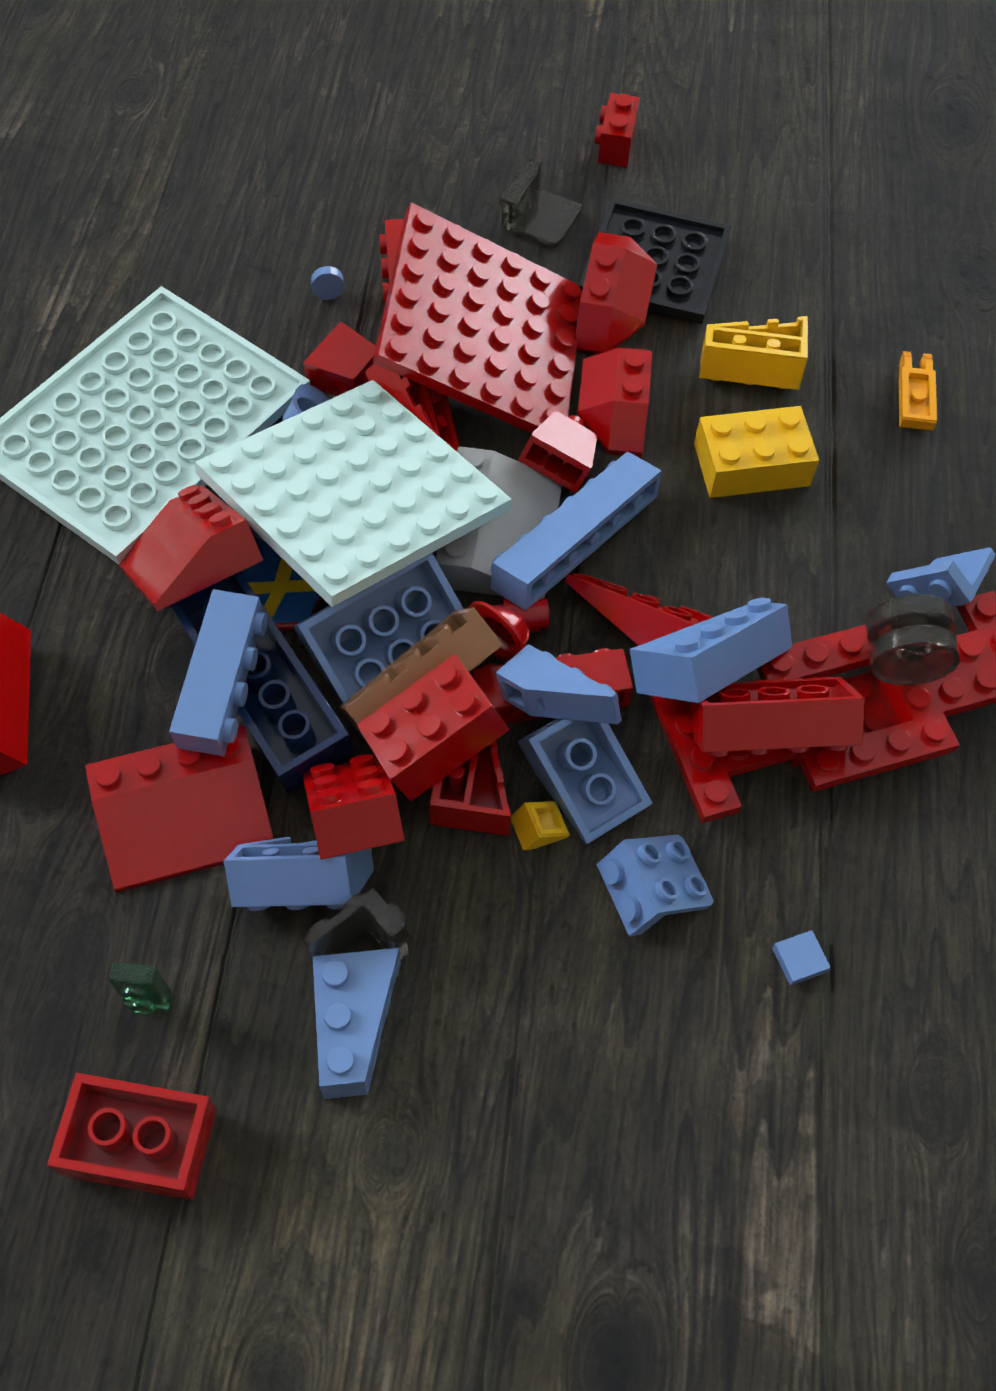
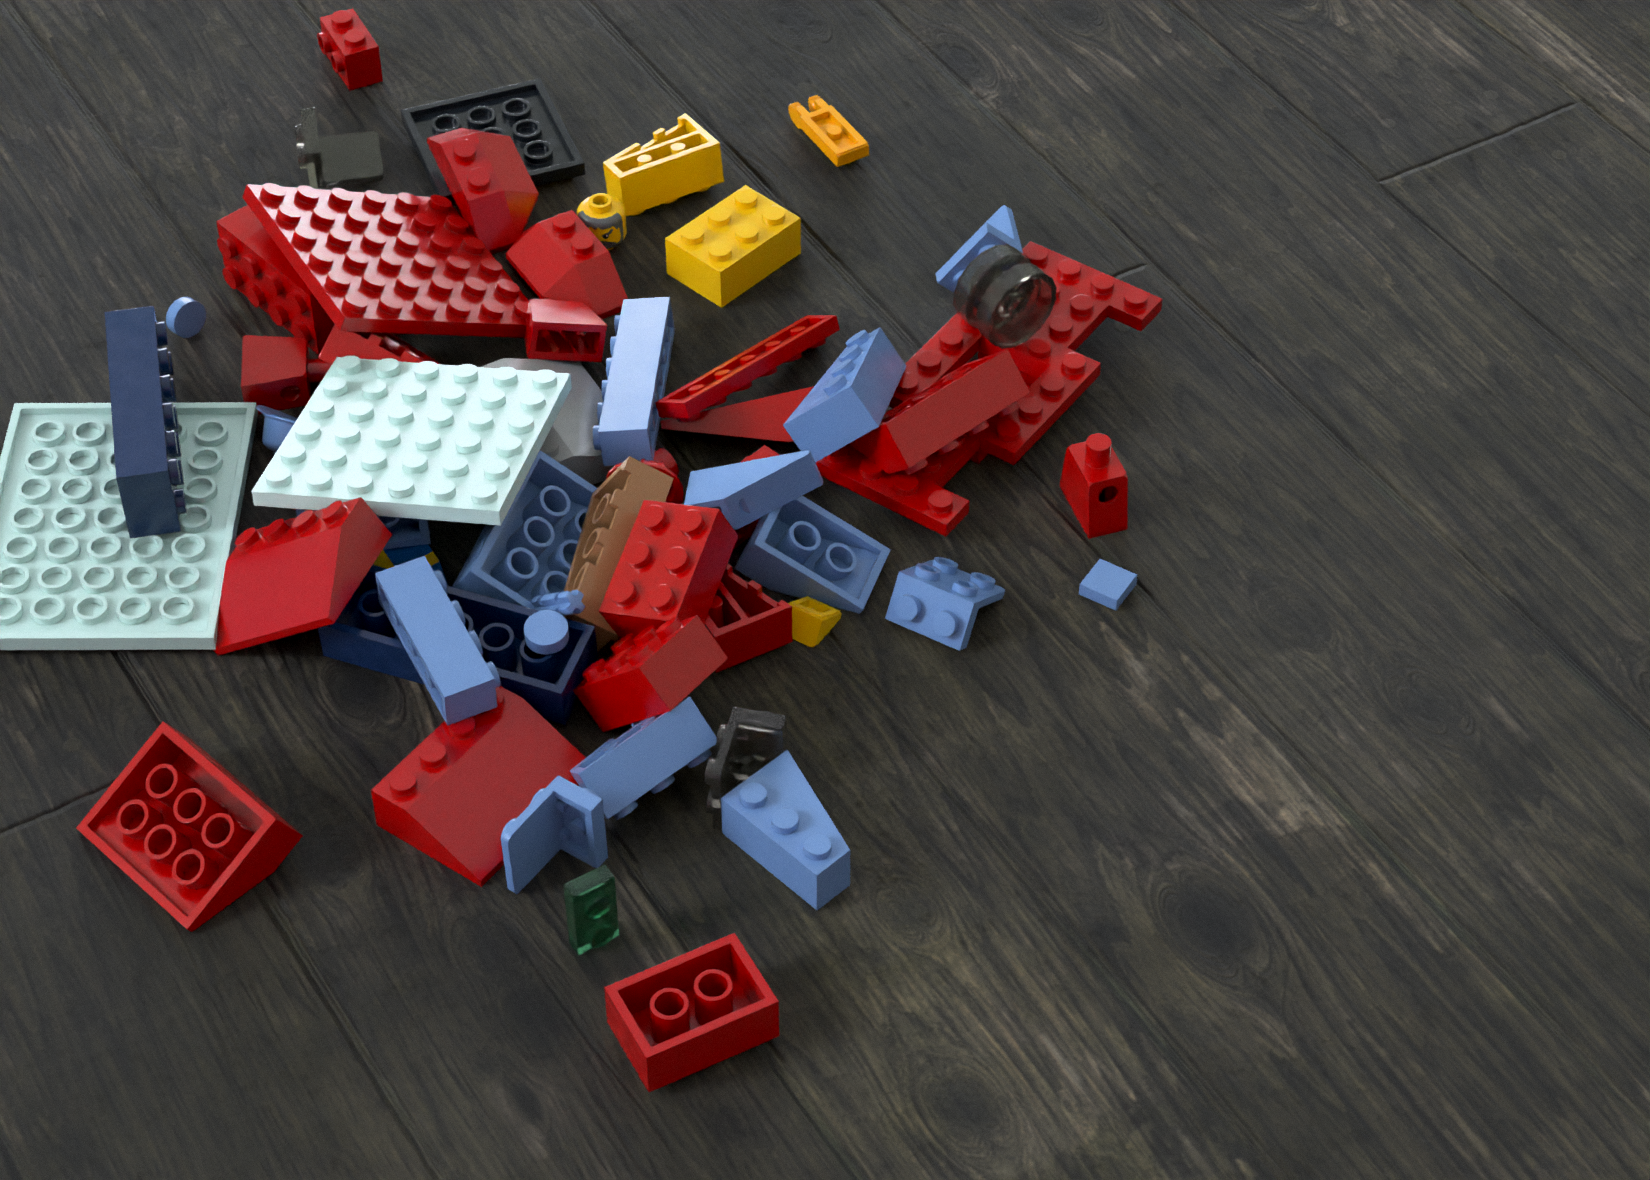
camera: 35 degrees left, 15 degrees down
none -> dark blue brick [104,306,187,539]
none -> medium blue bracket [501,775,608,894]
none -> medium blue tile [524,610,569,655]
none -> medium blue axle [531,590,585,616]
none -> yellow head [577,193,627,250]
none -> red plate [655,315,840,422]
none -> red torso [1060,433,1128,539]

